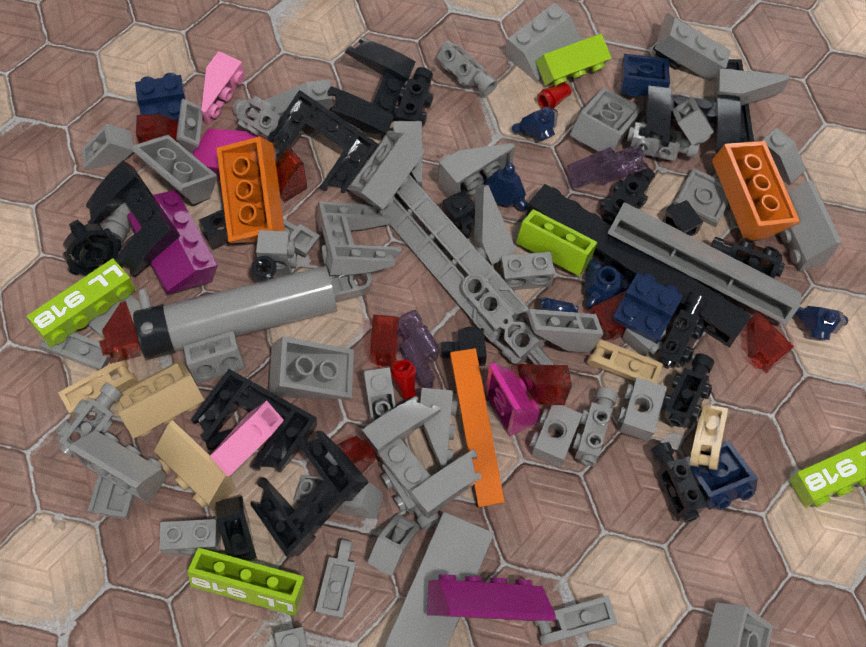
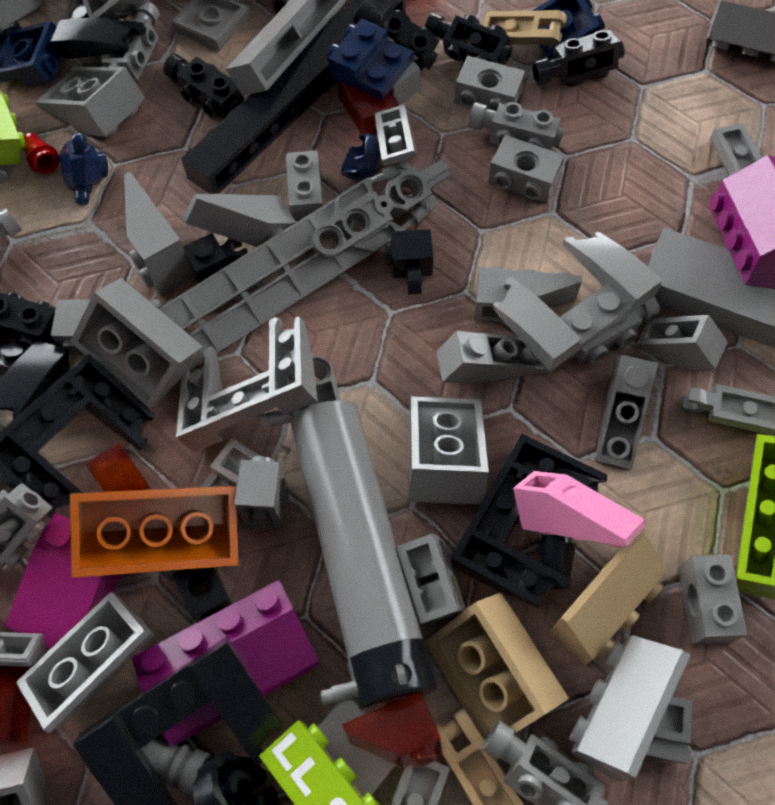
camera: 85 degrees left, 0 degrees up
black slope [216,496,257,561] -> none
black cone [251,256,277,281] -> none
black wedge [251,431,369,557] -> none
clear red slope [337,435,376,474] -> none
clear red slope [370,314,399,366] -> none
red cone [391,360,416,399] -> none
clear purple plate [396,310,439,390] -> none
orange tile [450,348,505,508] -> none
dark blue rock [485,163,528,211] -> none
dark pink slope [485,363,540,437] -> none
lime brick [516,209,598,276] -> none
clear red slope [517,364,572,405] -> none
clear purple plate [567,146,648,189] -> none
dark blue rock [585,259,631,310] -> none
tan plate [587,339,663,383] -> none
black brick [662,200,703,237] -> none

